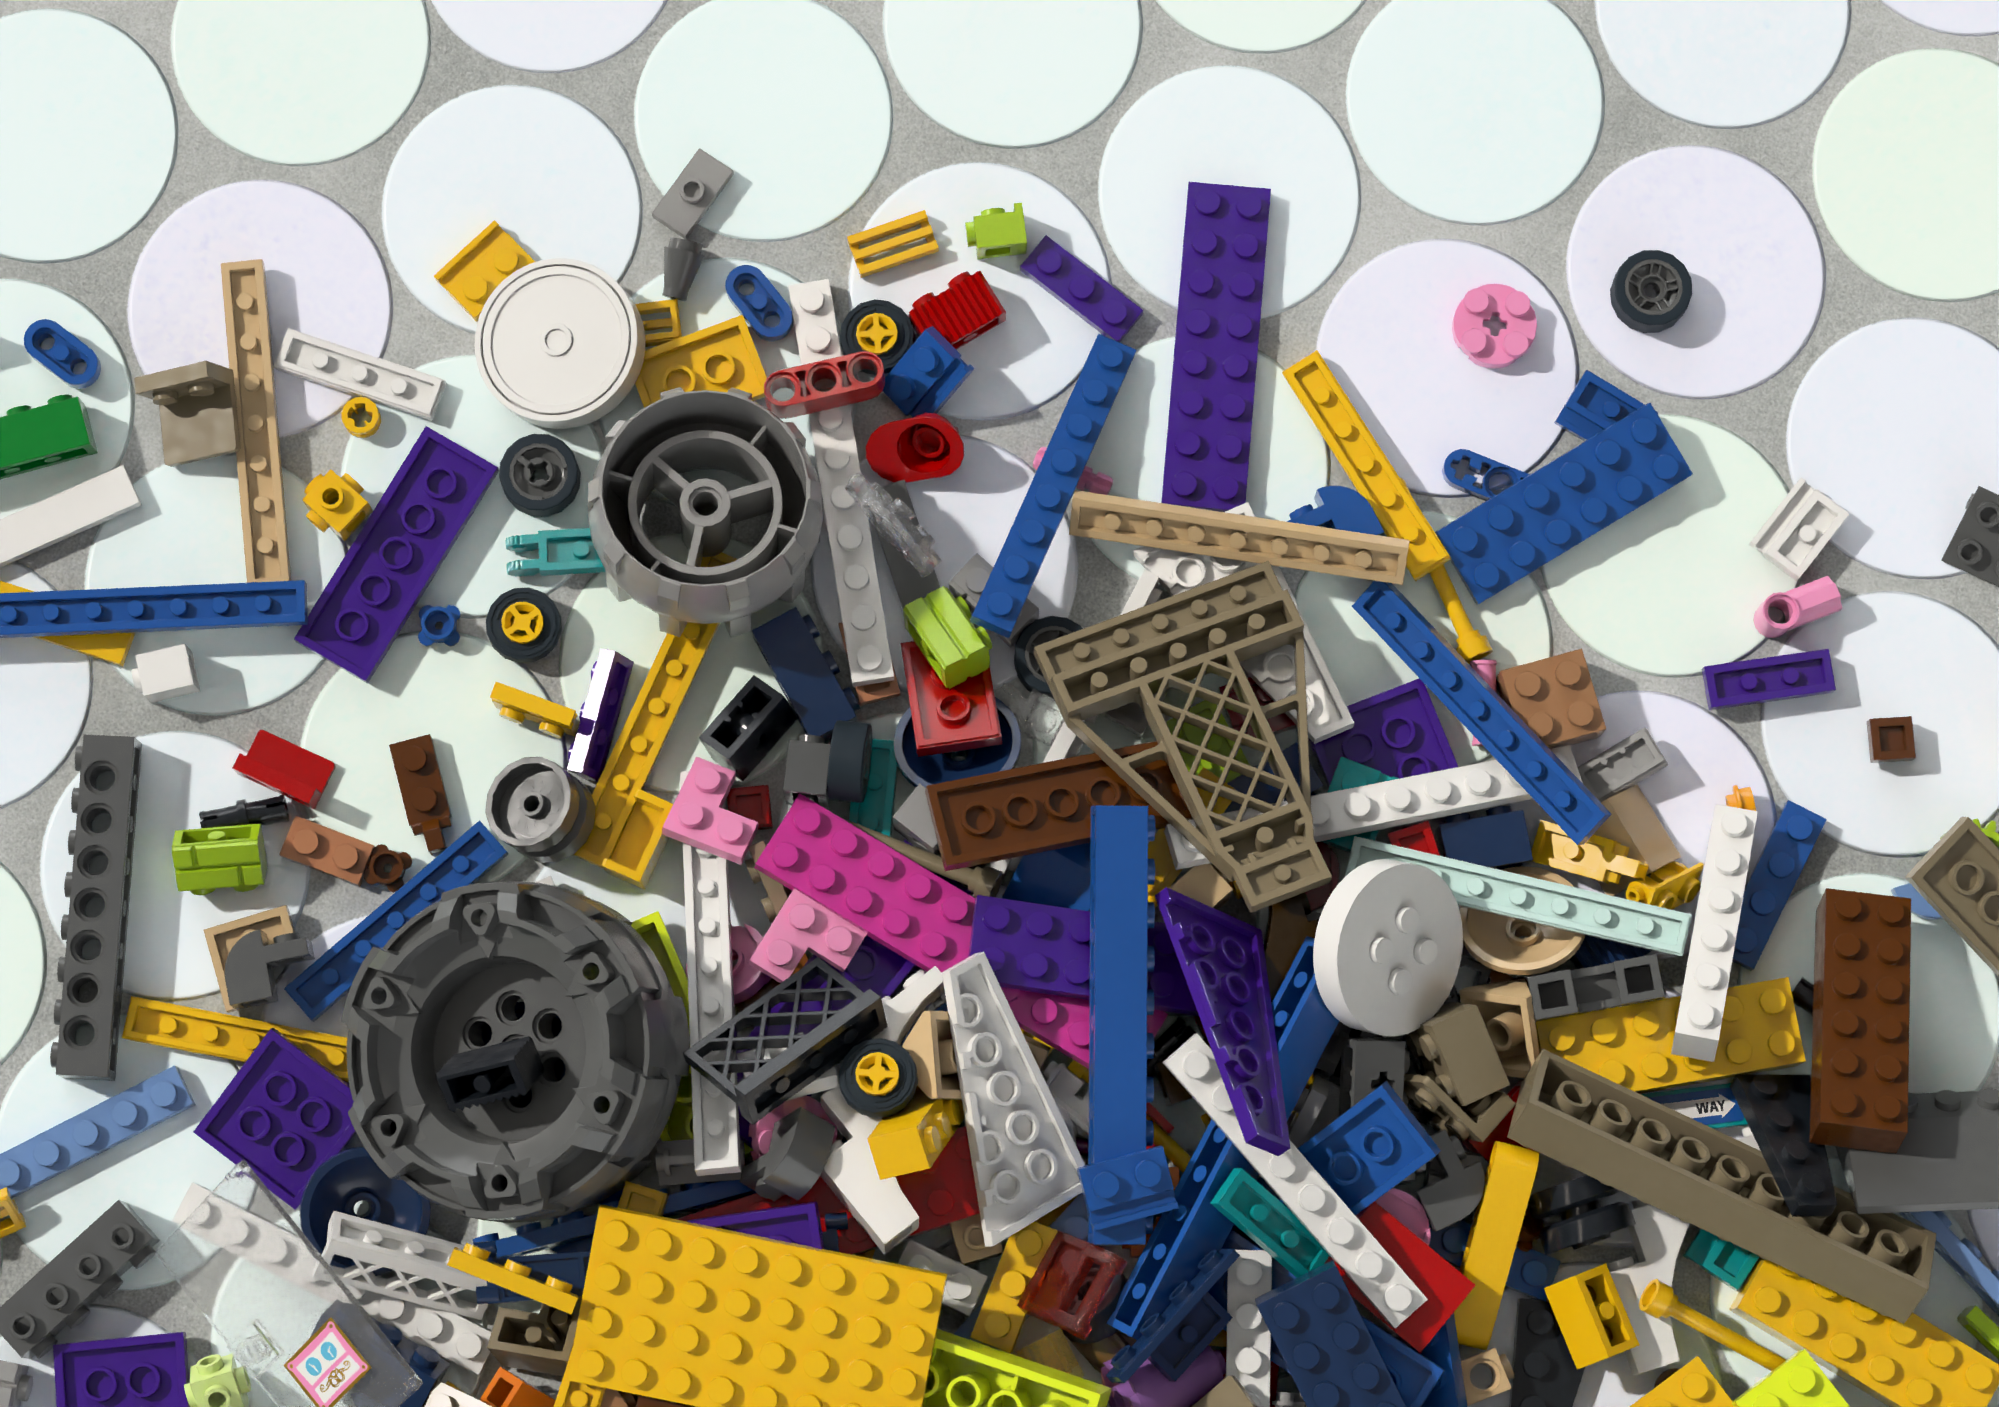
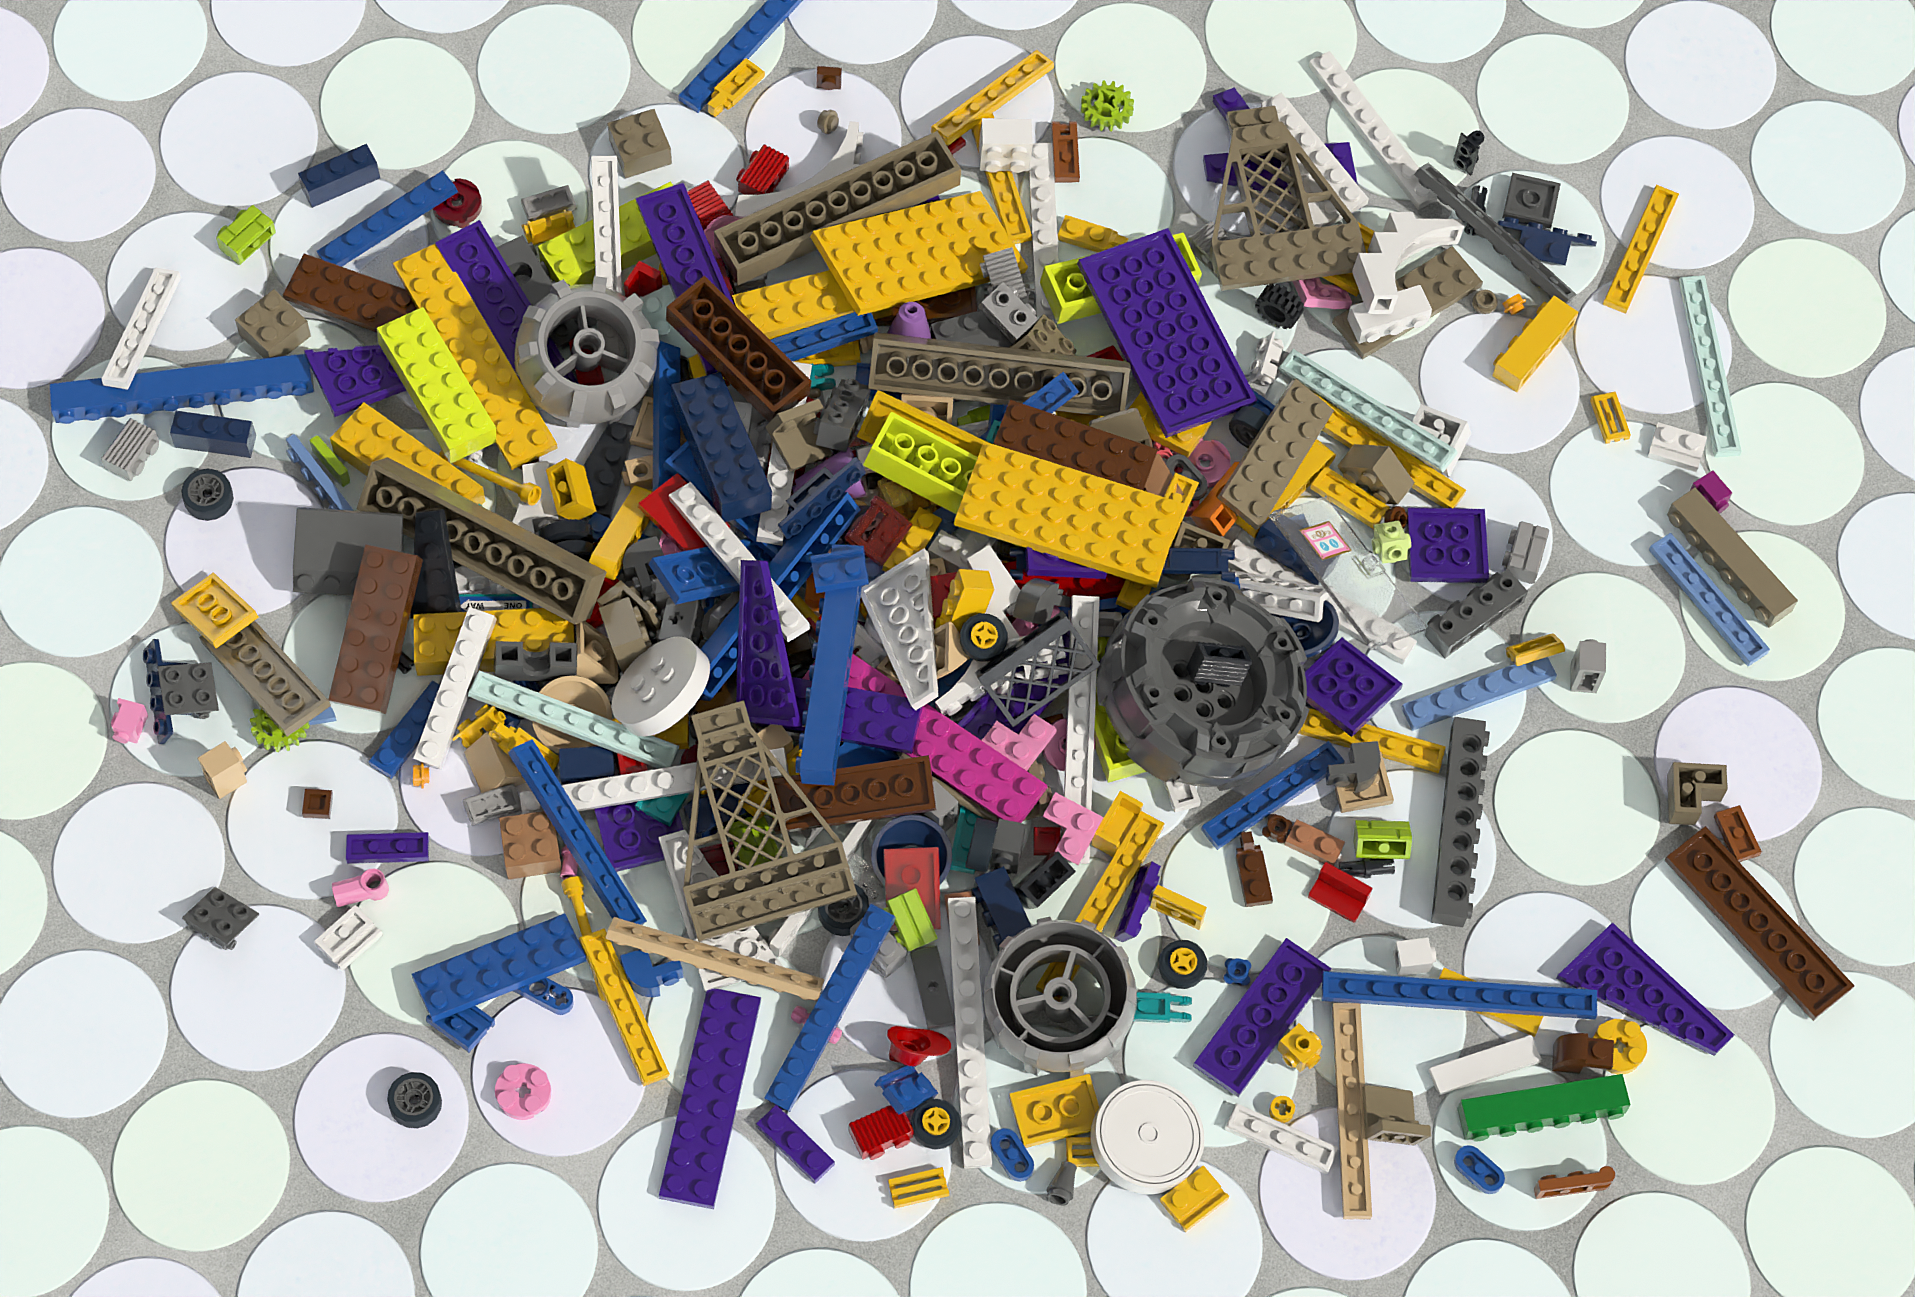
camera: 175 degrees left, 15 degrees down
yellow plate [447,1242,578,1315] -> none
dark grey wheel [485,757,596,863] -> none
wheel [499,434,581,517] -> none
light grey plate [652,148,734,240] -> none
red beam [764,351,885,419] -> none
clear plate [845,473,942,577] -> none
lime brick [965,203,1027,259] -> none
teal plate [1210,1168,1330,1278] -> none

